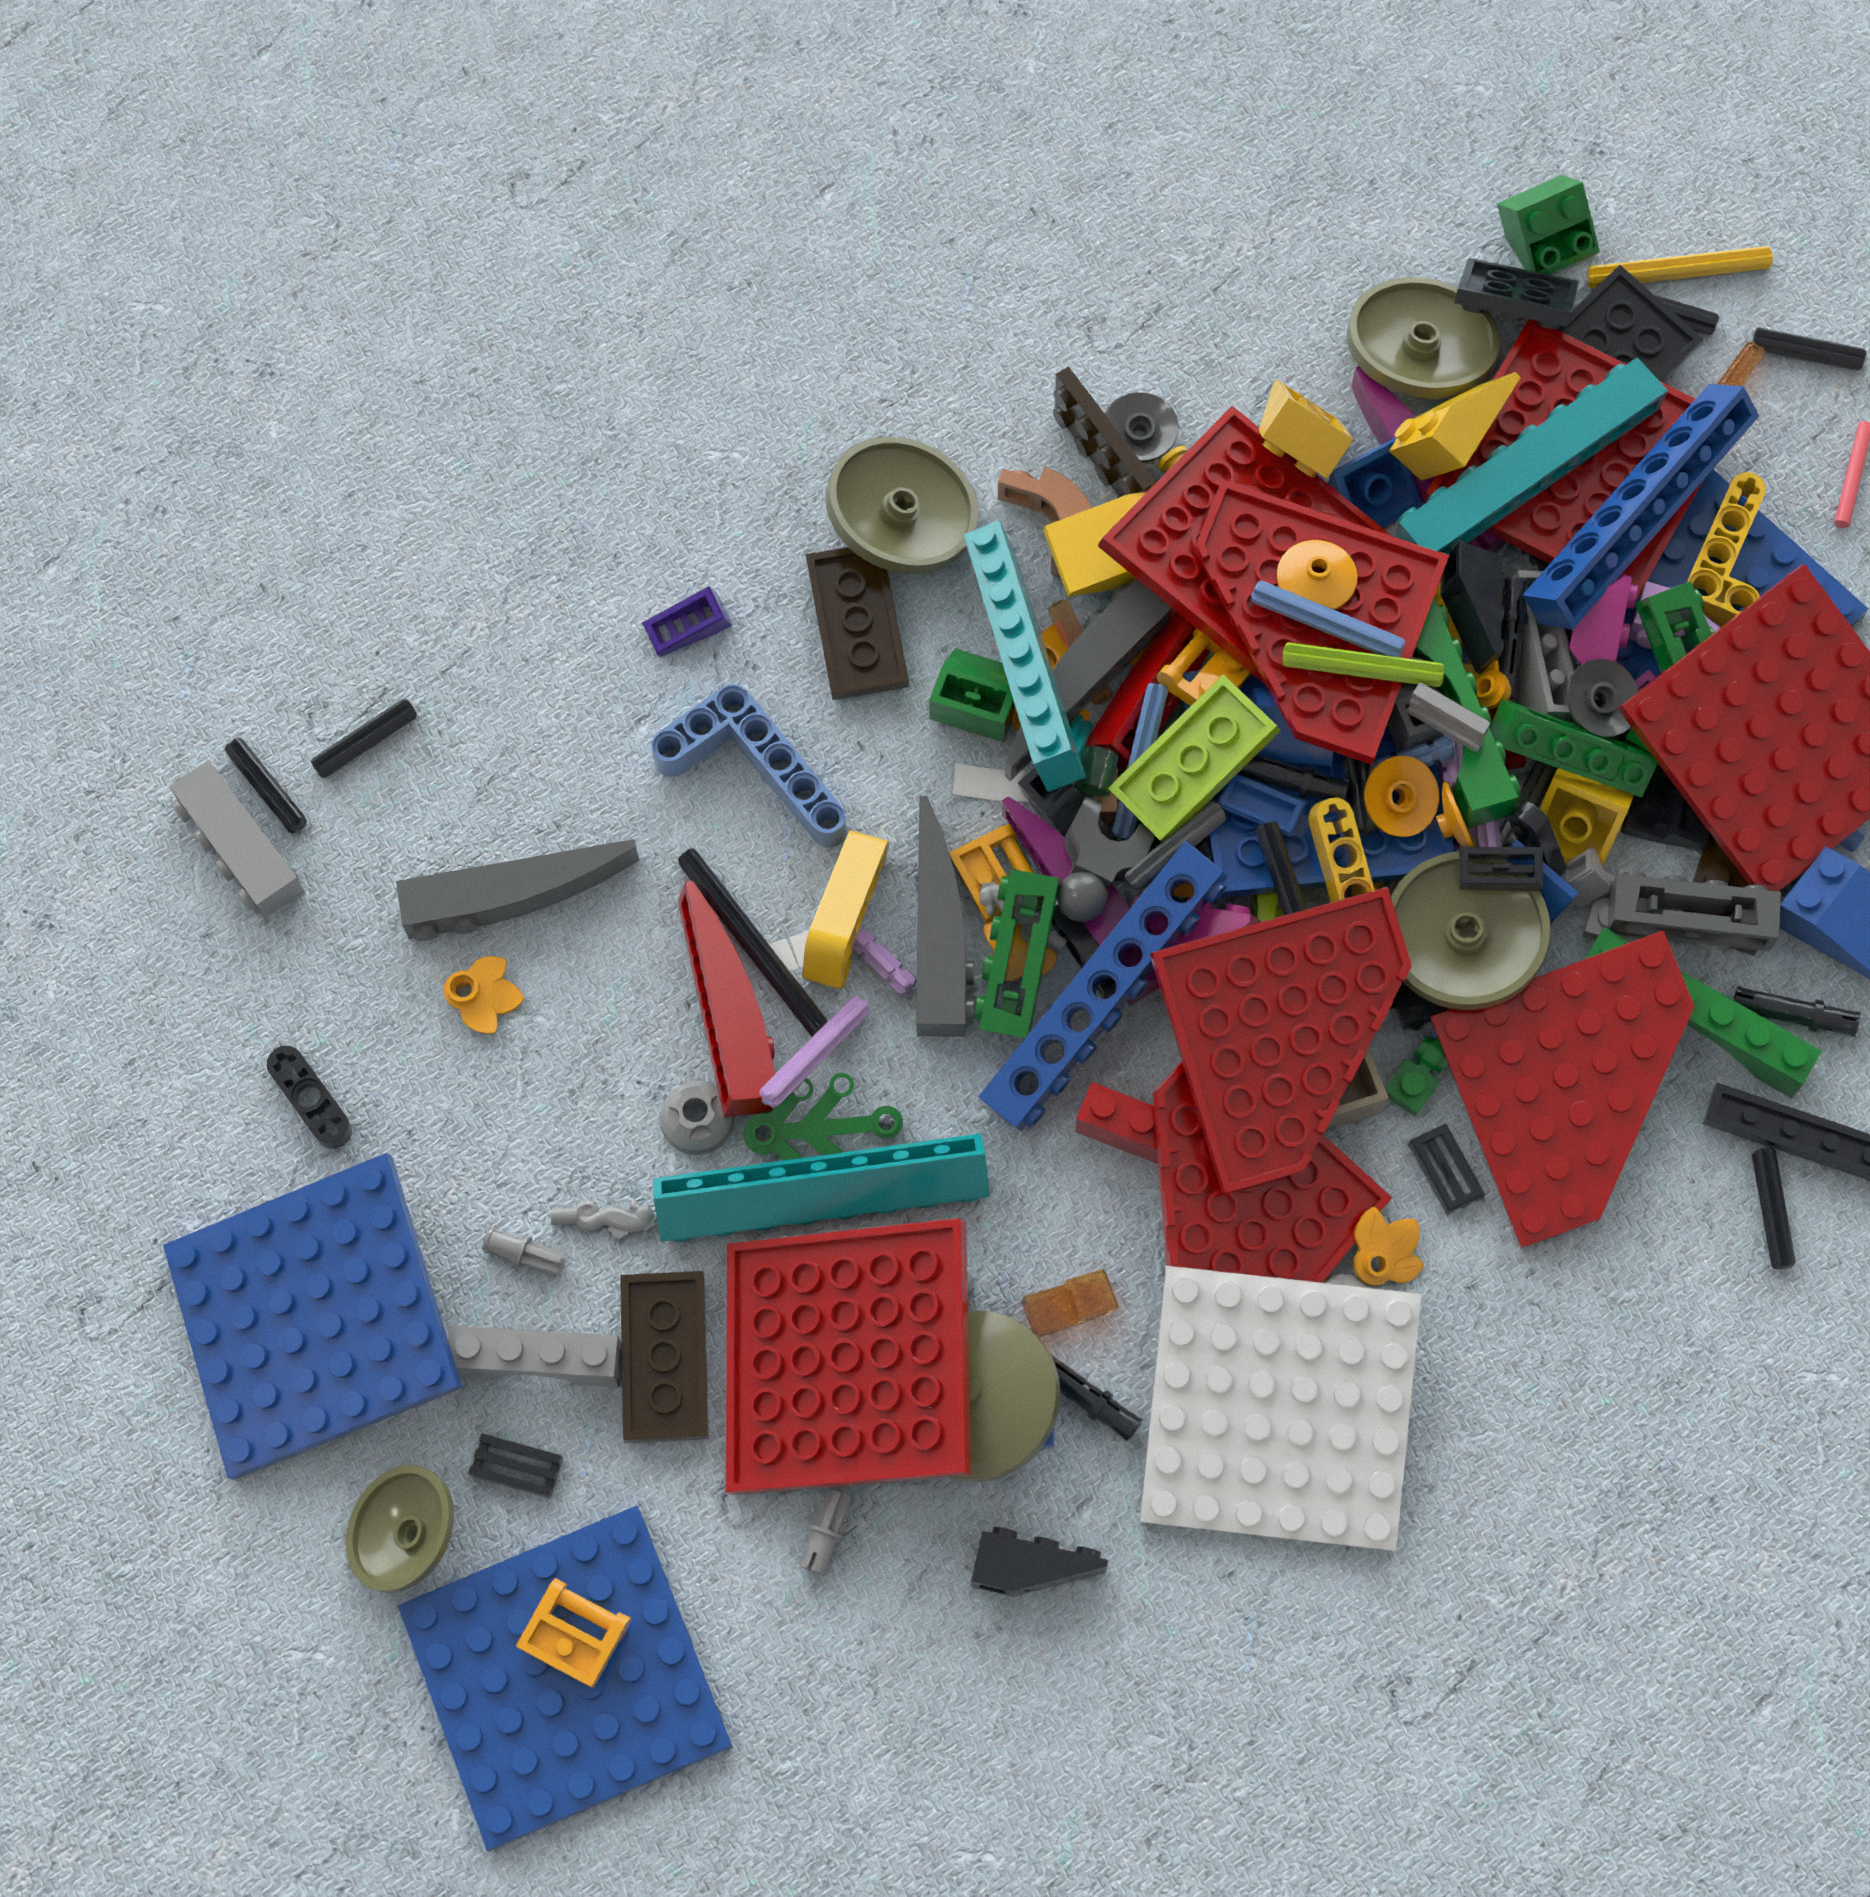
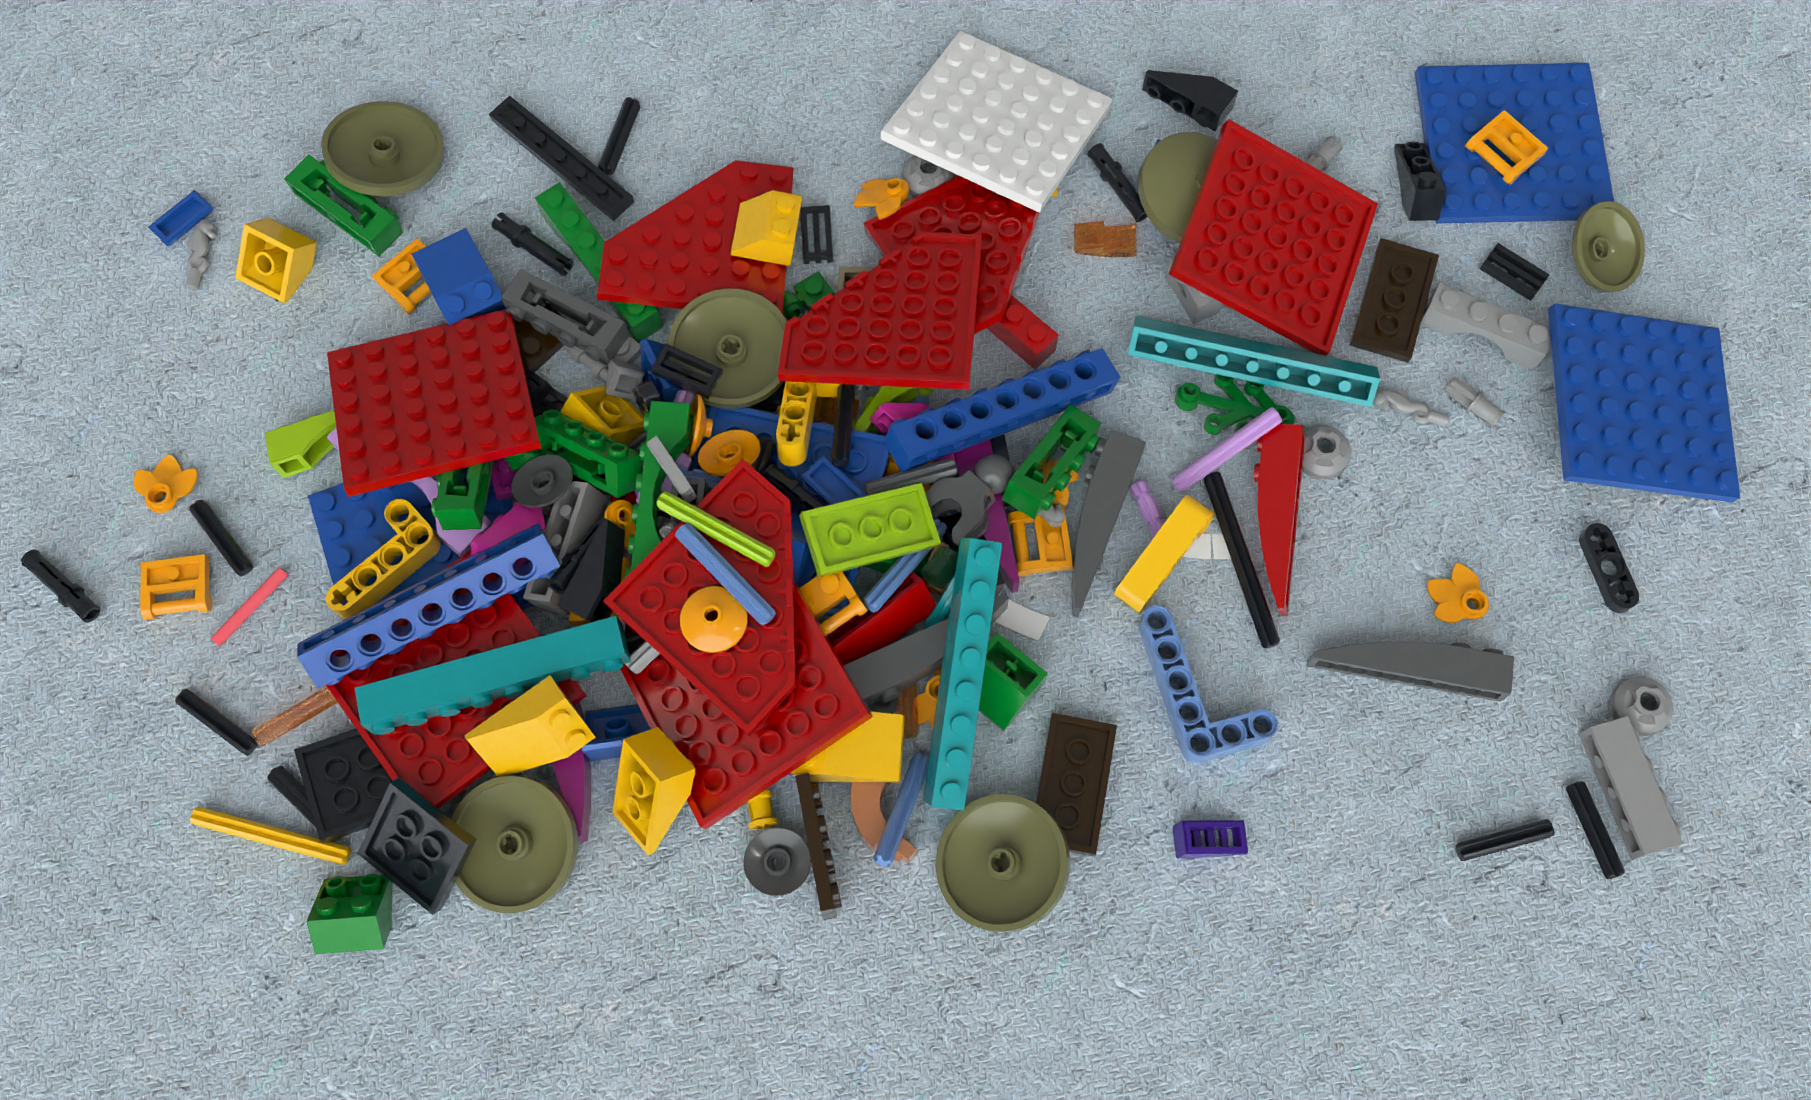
camera: 160 degrees left, 0 degrees up
none -> yellow slope [731,190,802,266]
none -> medium blue axle [873,752,929,867]
none -> black slope [1394,141,1446,221]
none -> light grey piece [1610,677,1673,736]

